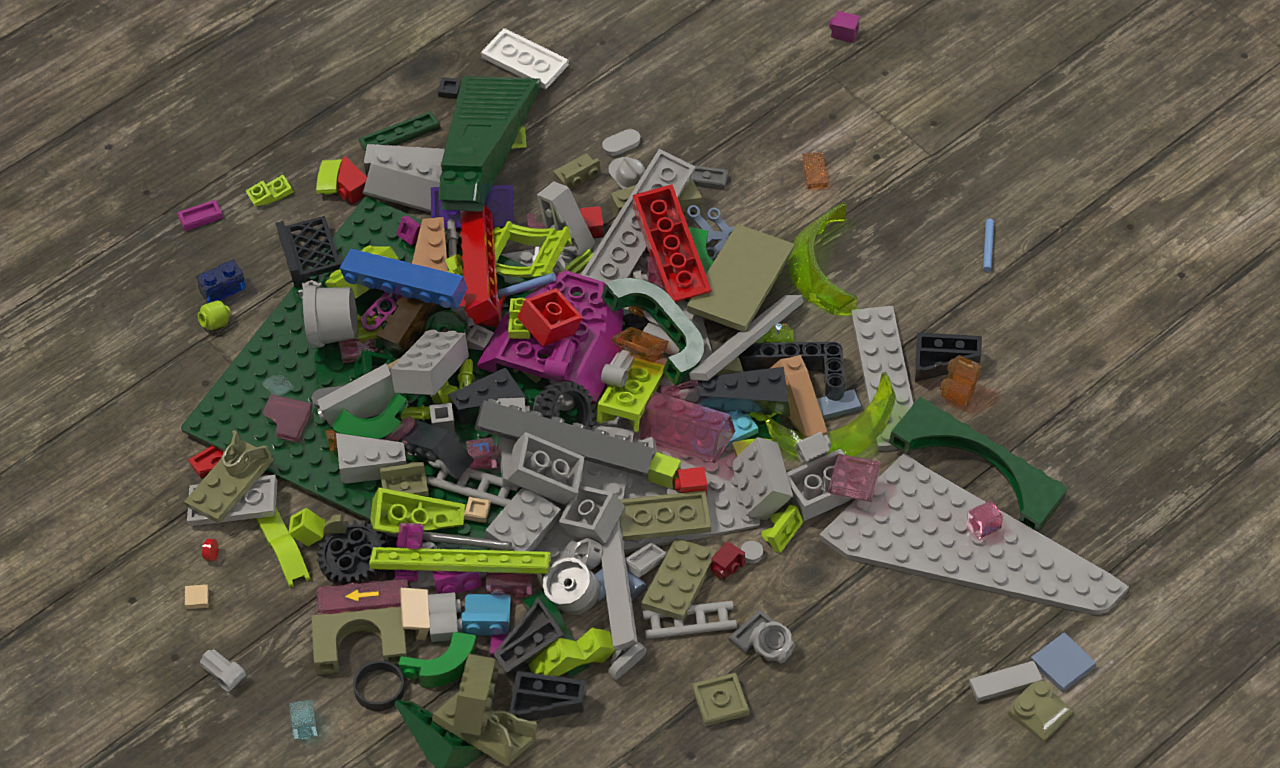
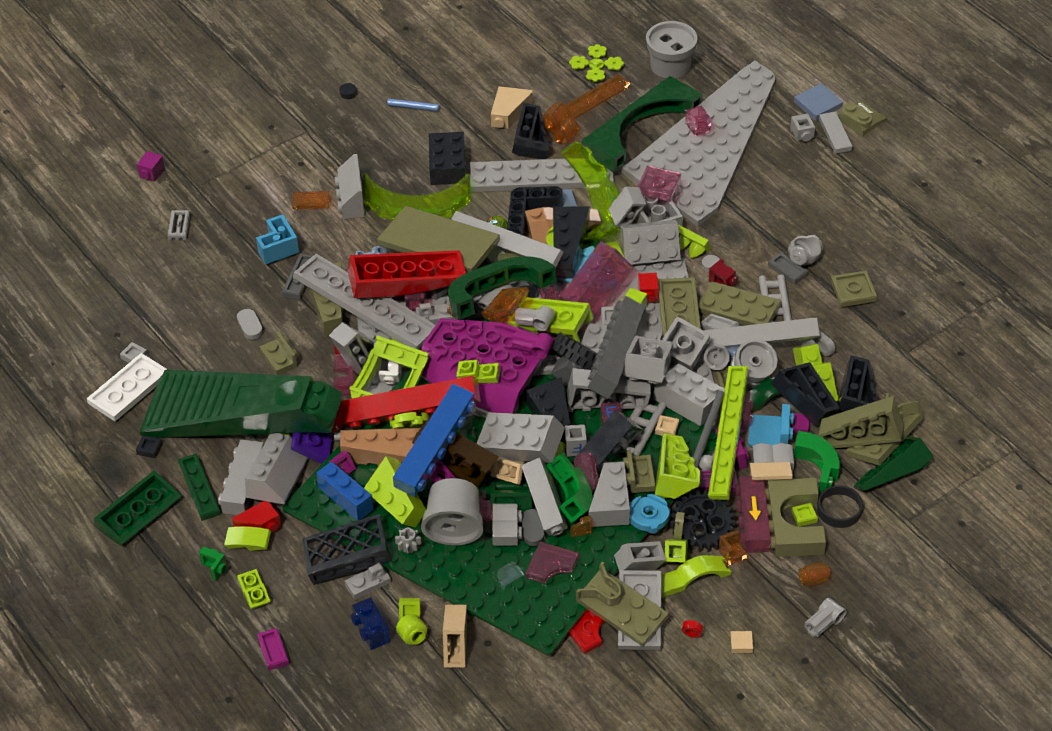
camera: 85 degrees left, 5 degrees down
clear light blue brick [289,700,318,739] -> none
magenta tile [397,523,424,549] -> none
medium blue bar [498,273,556,298] -> none
red brick [517,288,583,347] -> none
light grey piece [609,157,645,189] -> none
none -> dark green slope [94,470,182,546]
none -> light grey tile [120,342,148,363]
none -> light grey tile [168,210,190,240]
none -> green bracket [199,547,227,581]
none -> dark azure brick [256,214,299,265]
none -> blue brick [316,462,373,521]
none -> light grey slope [335,154,364,219]
none -> black tile [339,83,357,99]
none -> light grey hinge [344,563,391,600]
none -> lime tile [399,598,421,620]
none -> black brick [429,132,466,185]
none -> tan slope [443,605,467,667]
none -> tan slope [491,87,533,129]
none -> light grey brick [493,504,522,546]
none -> clear orange tile [543,74,630,132]
none -> lime plant [569,44,624,82]
none -> light grey brick [614,541,666,571]
none -> dark azure plate [629,494,669,534]
none -> light grey piece [646,21,697,78]
none -> clear orange panel [719,530,747,566]
none -> light grey brick [790,113,815,142]
none -> lime tile [791,503,818,527]
none -> clear orange brick [798,562,831,586]

